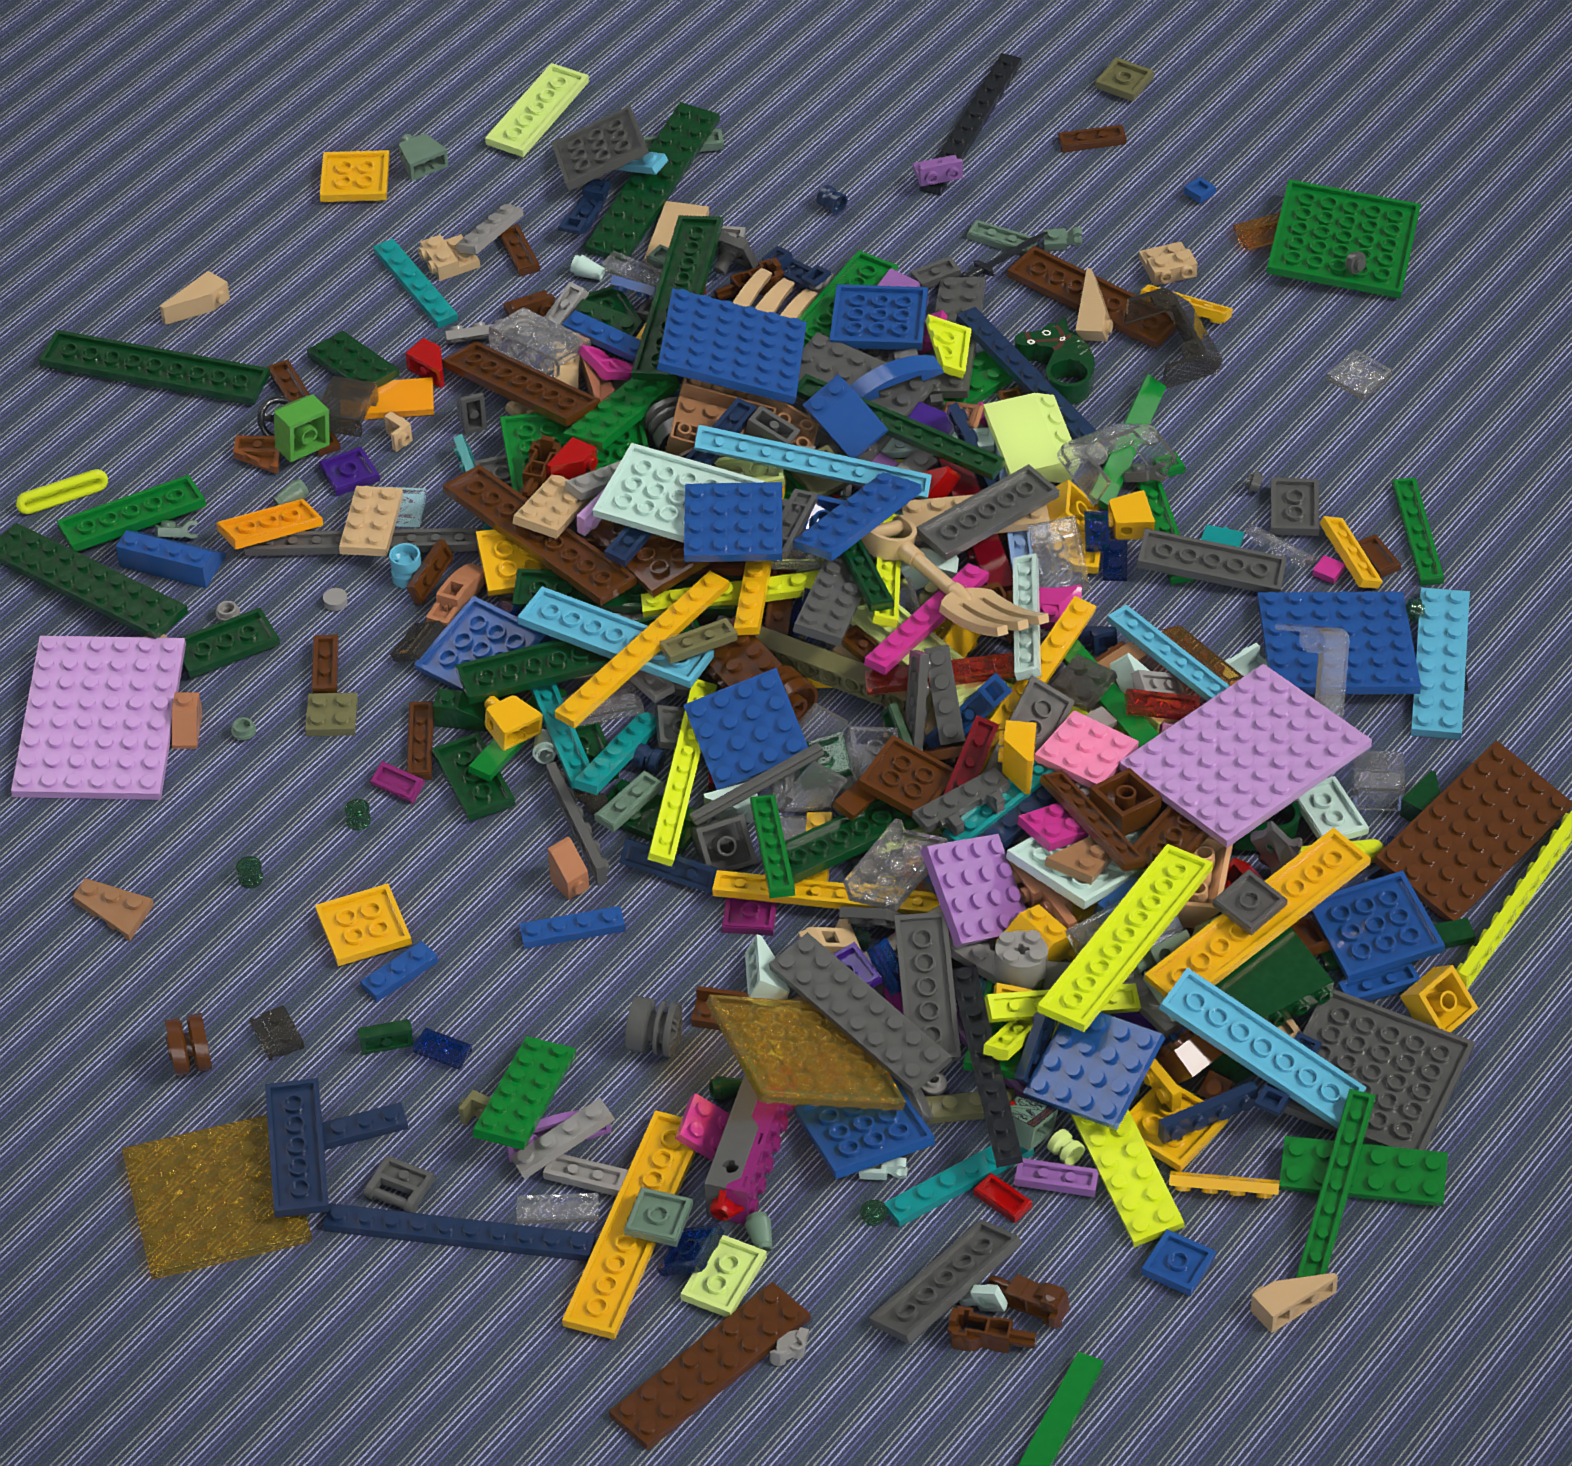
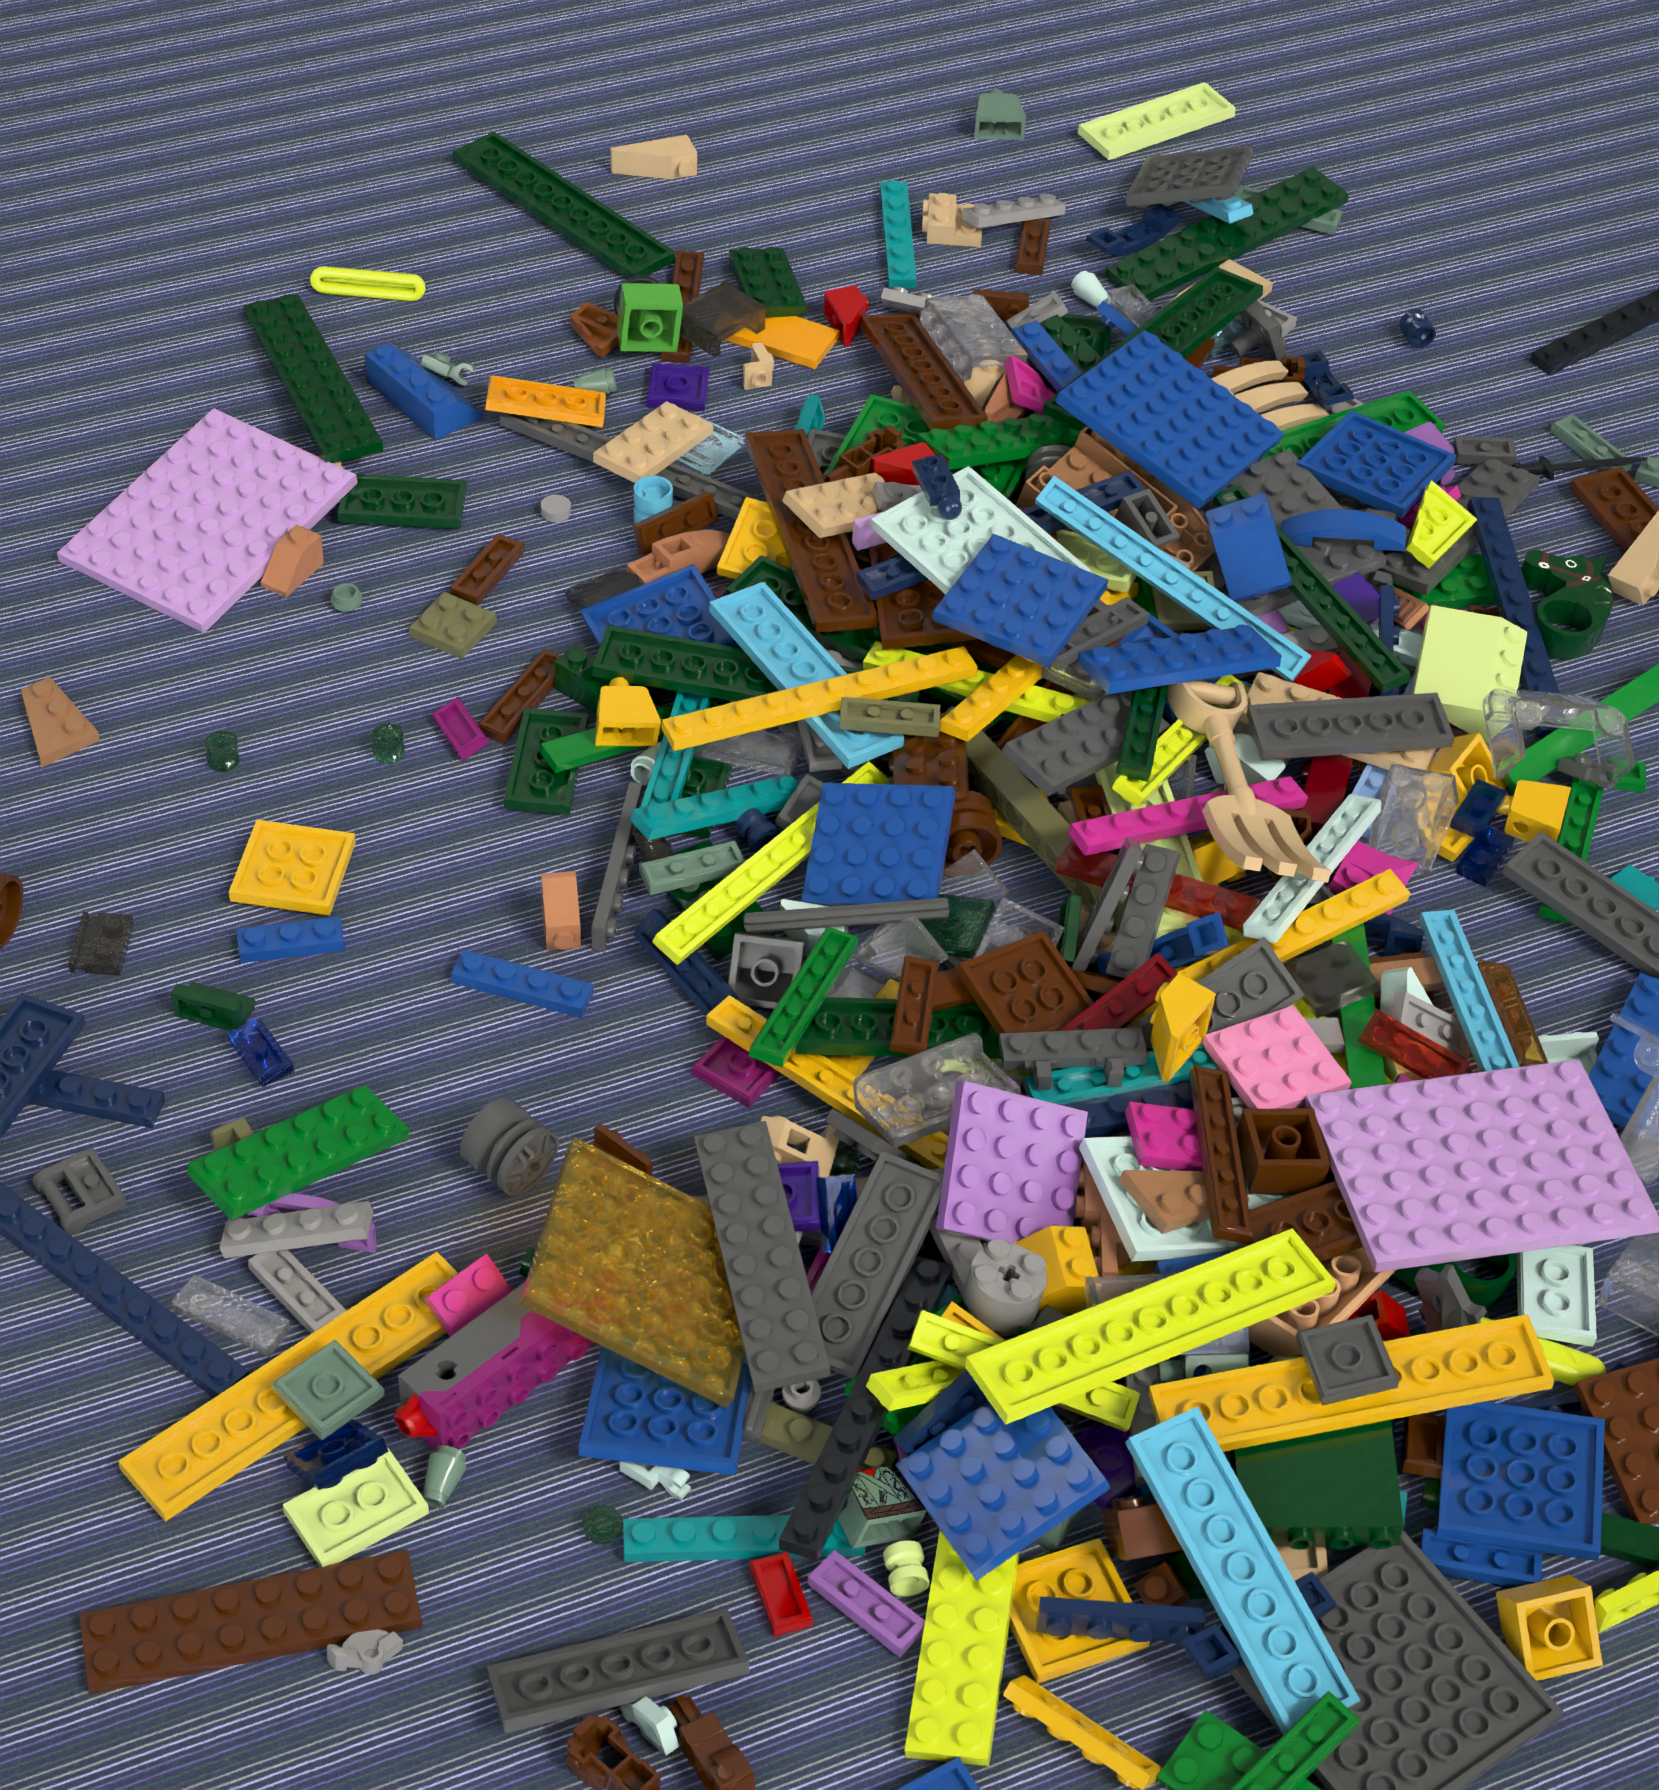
camera: 25 degrees right, 0 degrees up
green plate [56,475,206,552] -> none
light grey plate [216,601,240,622] -> none
yellow plate [320,150,390,202] -> none
dark grey slope [456,392,487,435] -> none
light aqua slope [745,934,790,1010] -> none
medium lavender bracket [913,155,963,187] -> none
yellow plate [1143,1059,1182,1111] -> none
none -> reddish brown tile [889,955,939,1057]
none -> dark blue plate [912,454,962,520]

